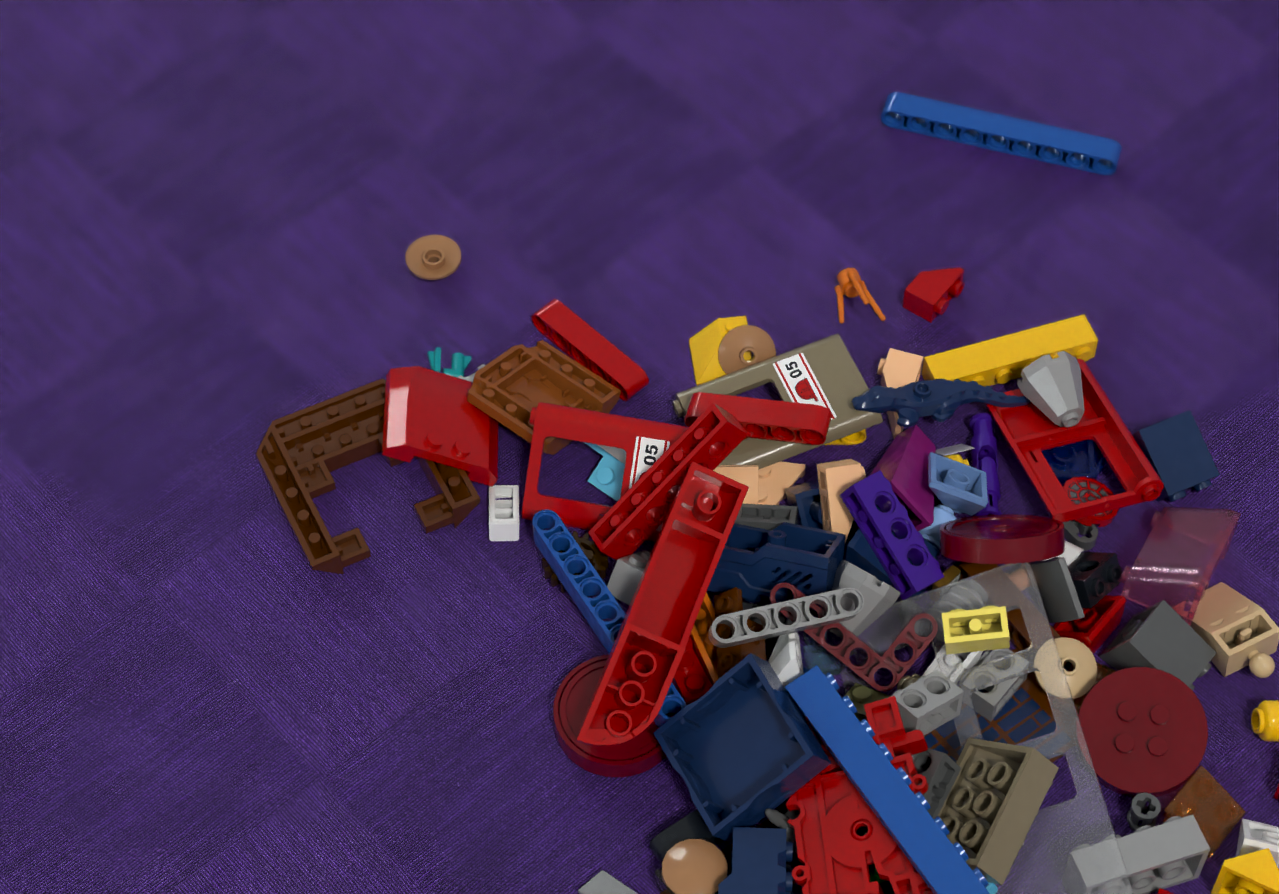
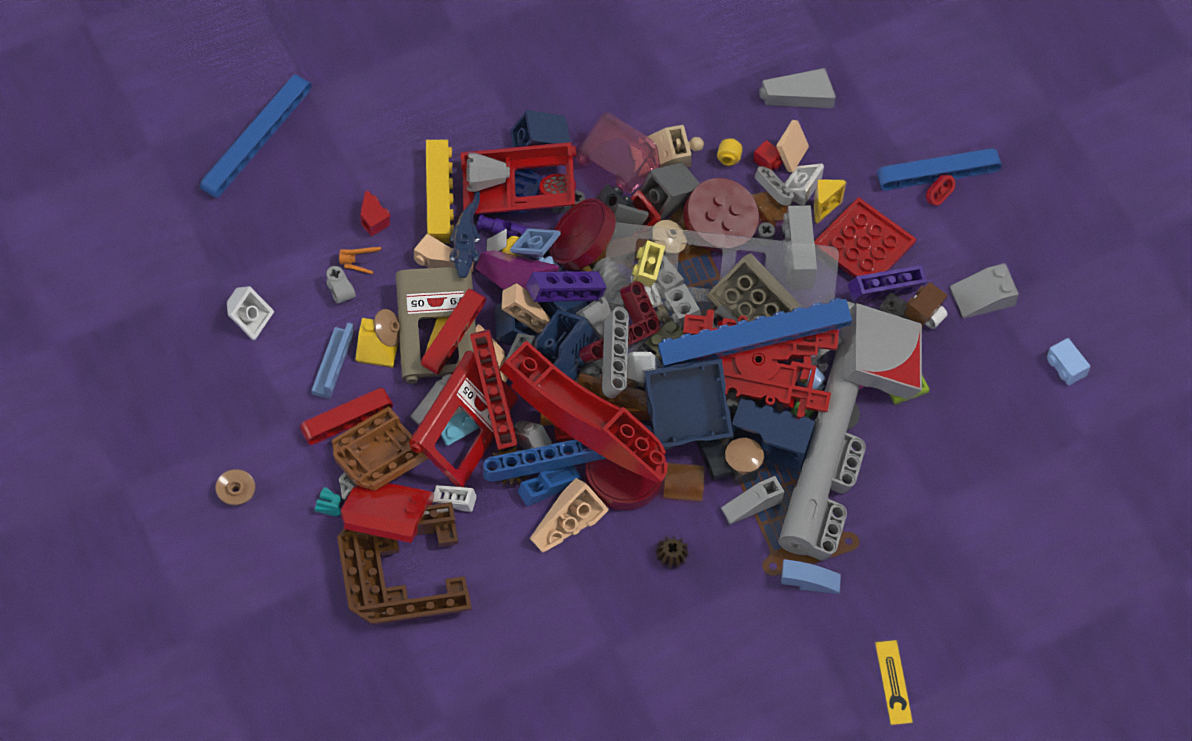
camera: 80 degrees left, 5 degrees up
none -> white slope [227,286,274,340]
none -> medium blue fence [312,323,353,399]
none -> light grey piece [326,266,356,304]
none -> blue slope [517,465,582,506]
none -> light nougat wedge [530,478,609,552]
none -> dark brown gear [655,535,689,569]
none -> clear orange hinge [663,463,705,501]
none -> light grey beam [755,166,794,205]

